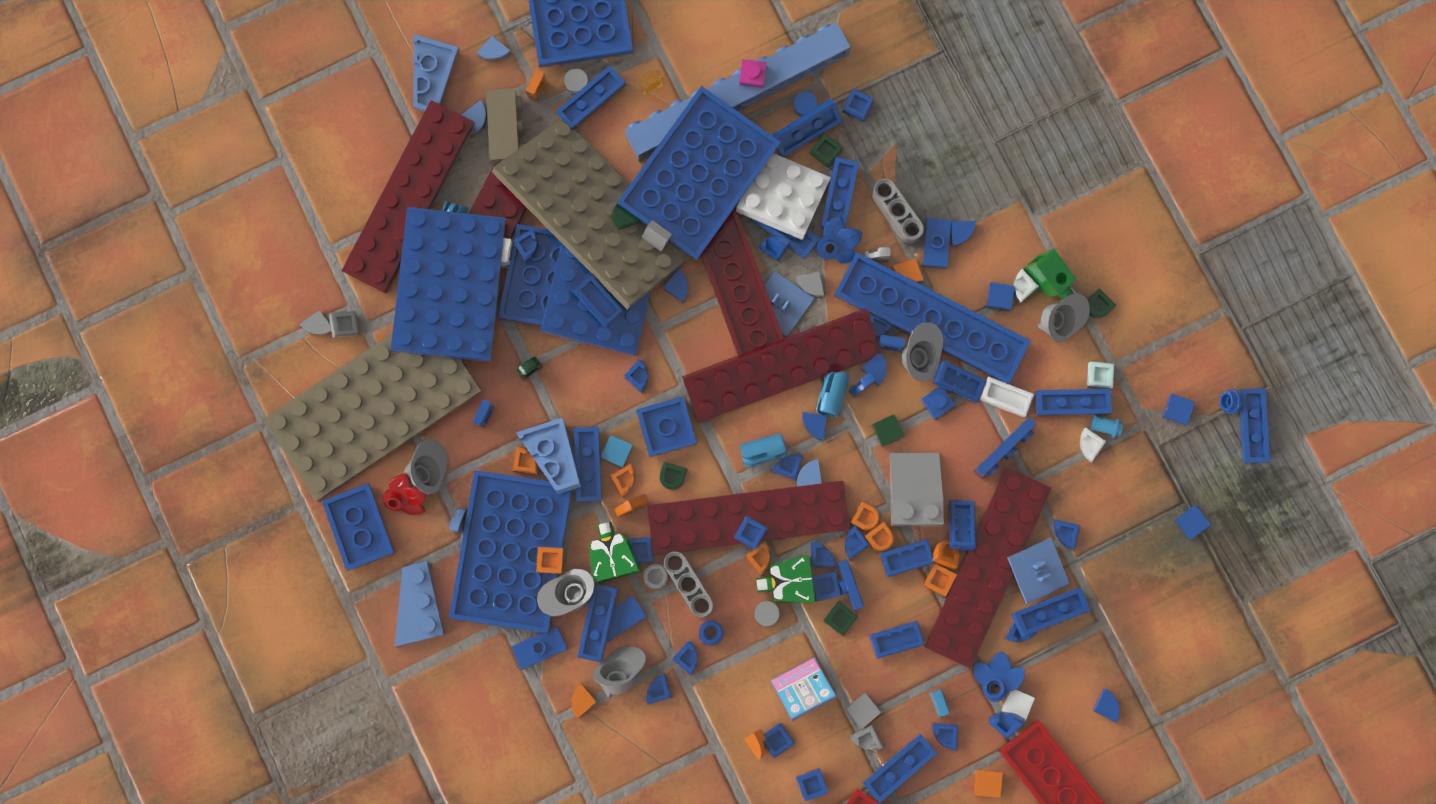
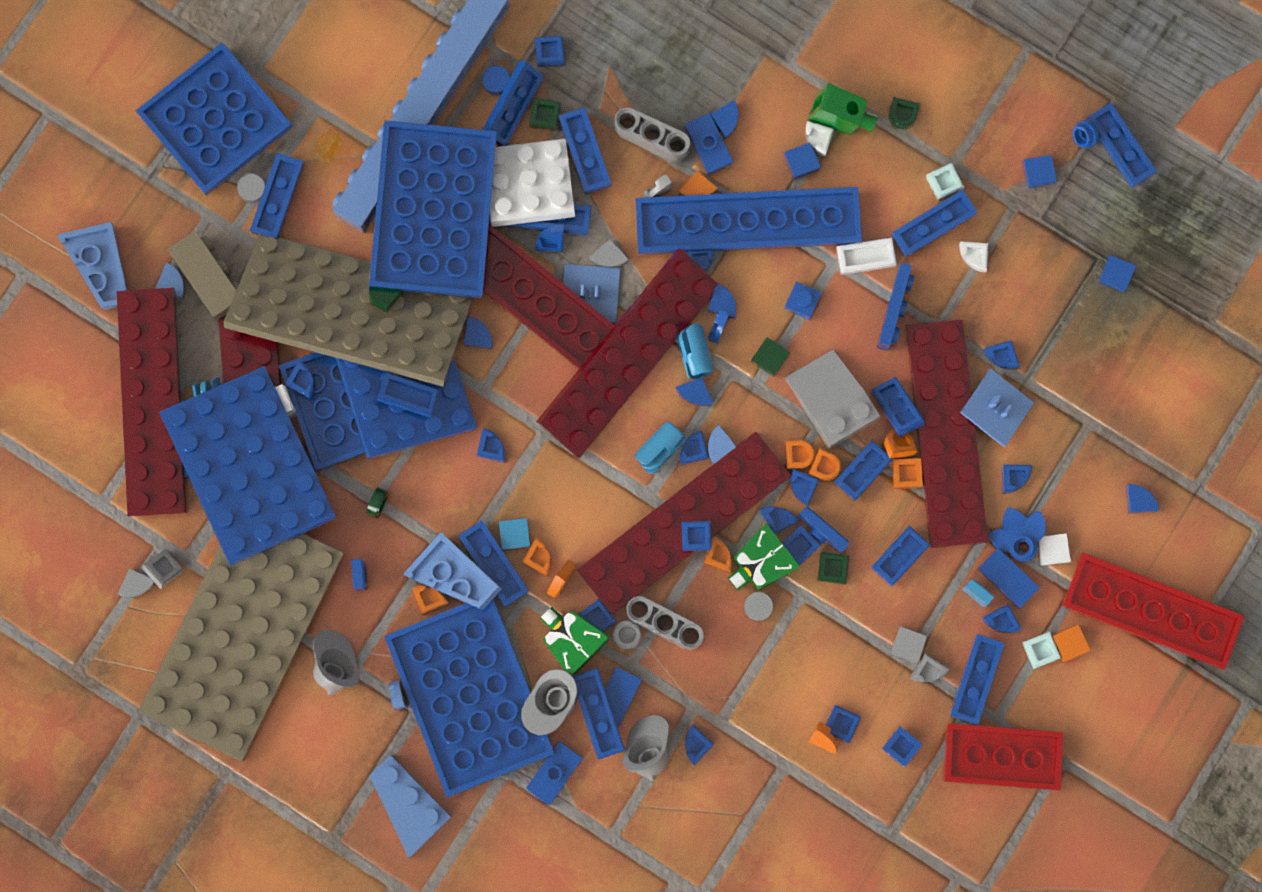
camera: 30 degrees left, 0 degrees up
blue plate [322,483,395,571] -> none
red plate [382,473,428,515] -> none
medium blue tile [477,36,511,60] -> none
orange tile [526,70,546,102] -> none
orange tile [536,547,564,574] -> none
orange tile [571,683,597,719] -> none
blue plate [636,396,697,458] -> none
light grey tile [641,221,672,252] -> none
dark green tile [660,462,687,490] -> none
blue tile [672,640,697,676] -> none
blue plate [699,620,724,646] -> none
dark pink plate [739,59,766,88] -> none
piece [770,657,837,721] -> none
blue plate [816,216,862,263] -> none
blue tile [878,335,905,352] -> none
light grey piece [901,322,943,381] -> none
blue plate [933,361,987,403] -> none
blue tile [988,712,1025,739] -> none
blue plate [1012,587,1091,638] -> none
light grey piece [1037,293,1090,342] -> none
dark azure pin [1090,415,1123,438] -> none
none -> blue tile [978,548,1040,609]
none -> light aqua tile [1022,632,1061,669]

